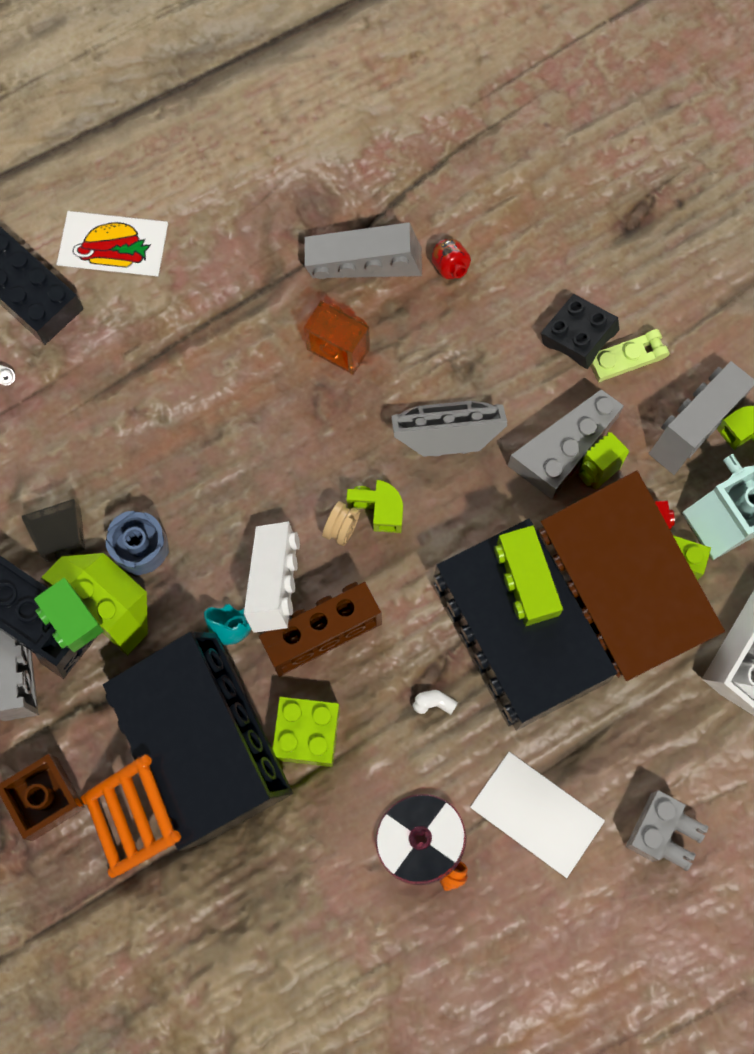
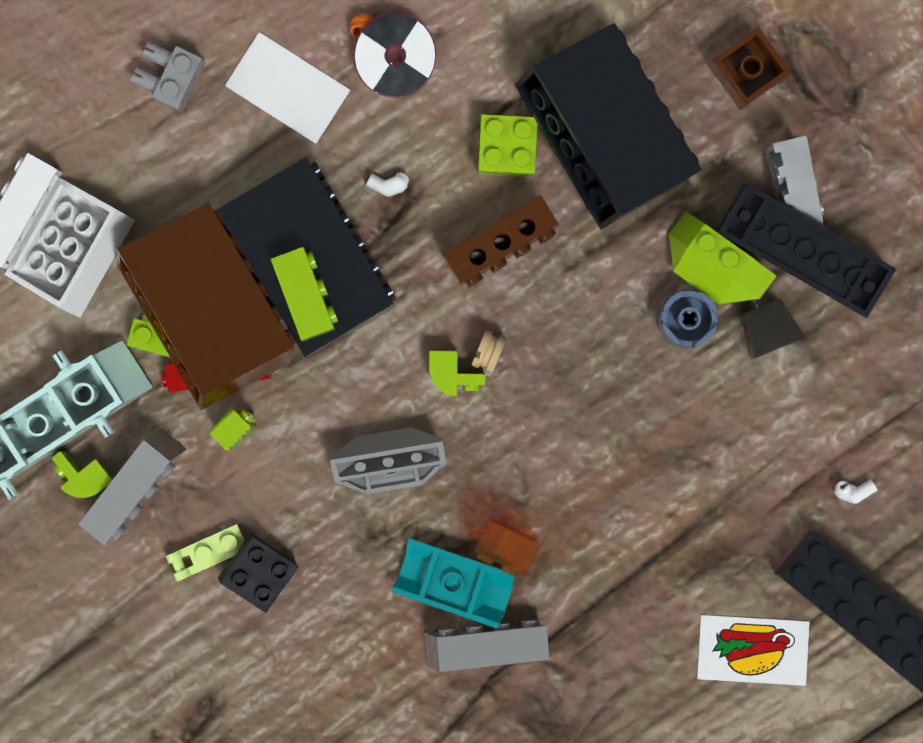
camera: 175 degrees right, 15 degrees up
bright green brick [34,578,104,653] -> none
orange bar [81,755,181,878] -> none
teal hair [204,604,251,645] -> none
white brick [244,521,300,633] -> none
red head [431,239,471,279] -> none
light grey wedge [508,389,624,499] -> none
none -> teal piece [391,538,515,628]

